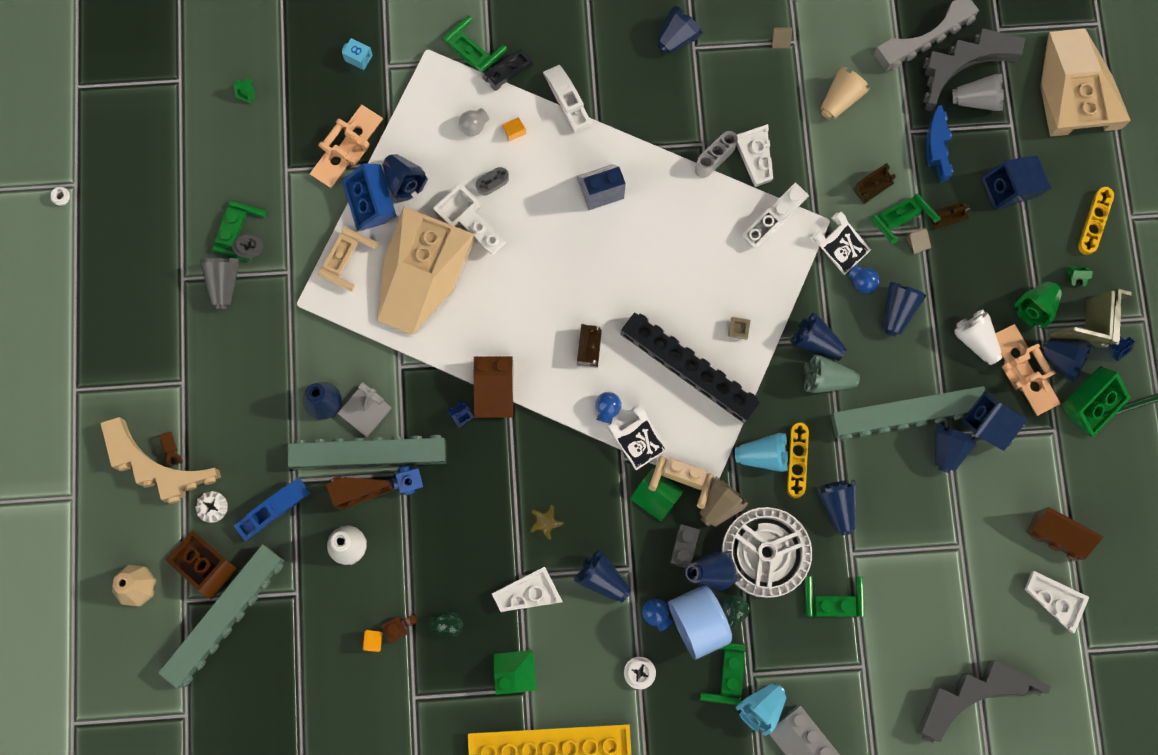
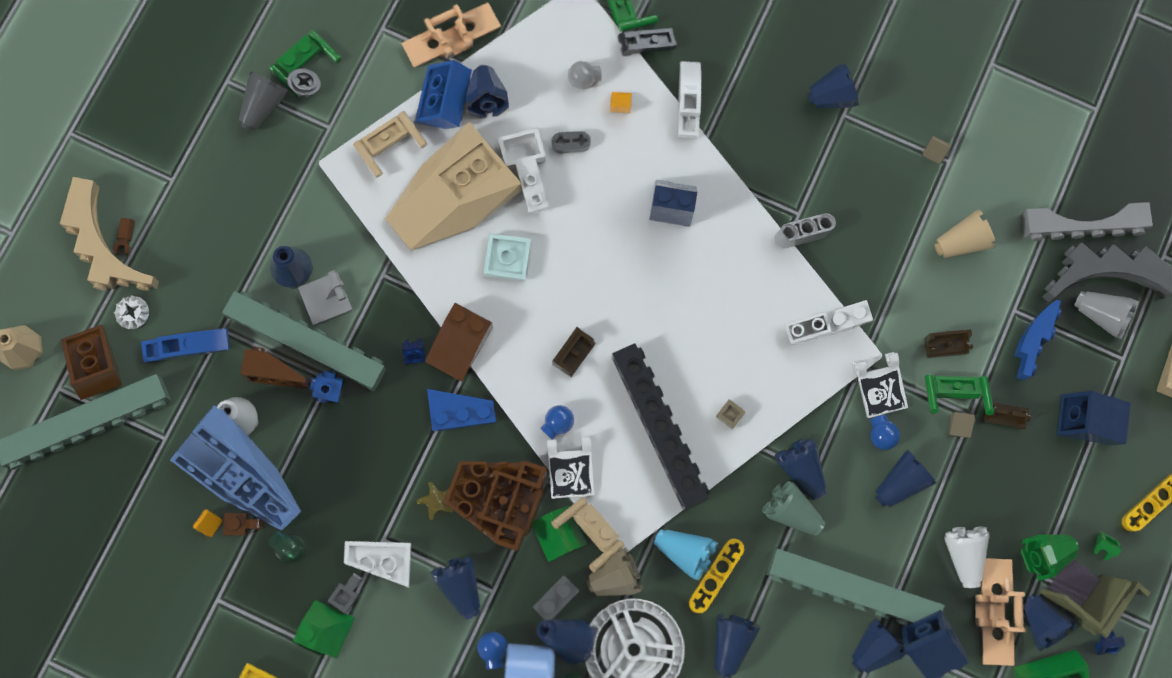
camera: 25 degrees right, 0 degrees up
white wing [736,124,773,187] -> none
none -> medium blue wedge [170,405,301,530]
none -> dark grey plate [328,573,363,614]
none -> blue wing [427,389,496,432]
none -> reddish brown wedge [444,461,547,551]
none -> light aqua plate [483,233,531,281]
none -> clear purple piece [1048,559,1100,607]

